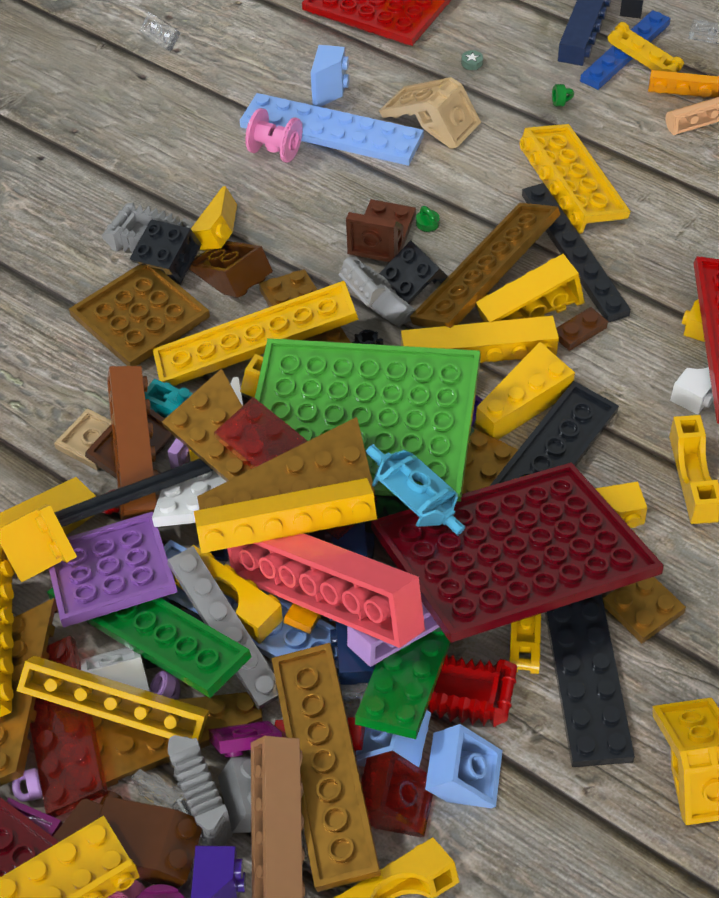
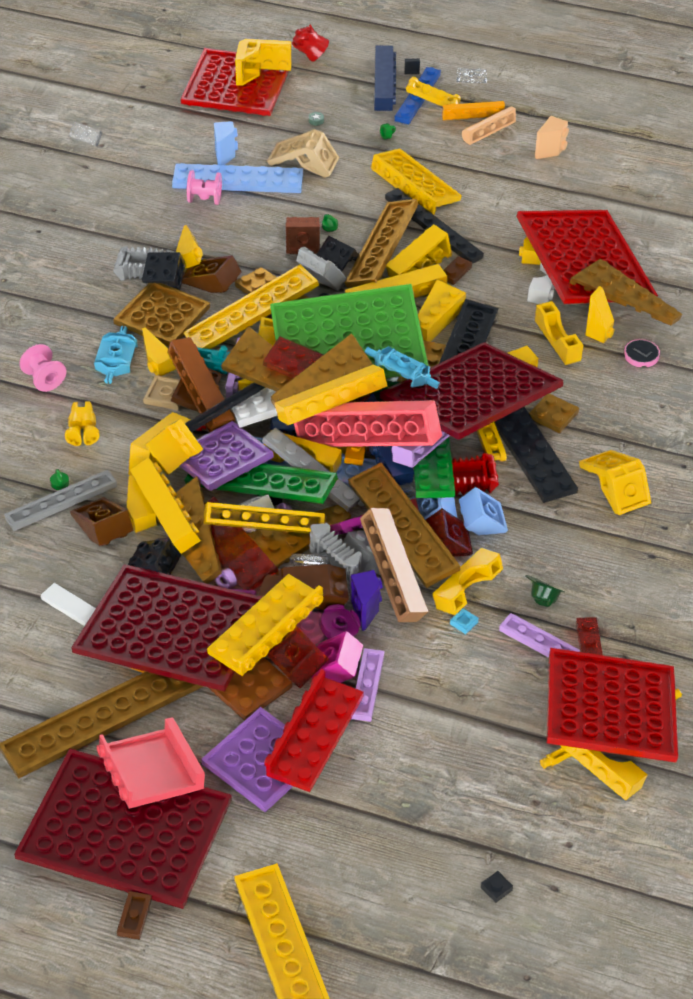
camera: 20 degrees left, 5 degrees down
none -> medium azure plate [94,326,138,384]
none -> yellow slope [142,328,176,376]

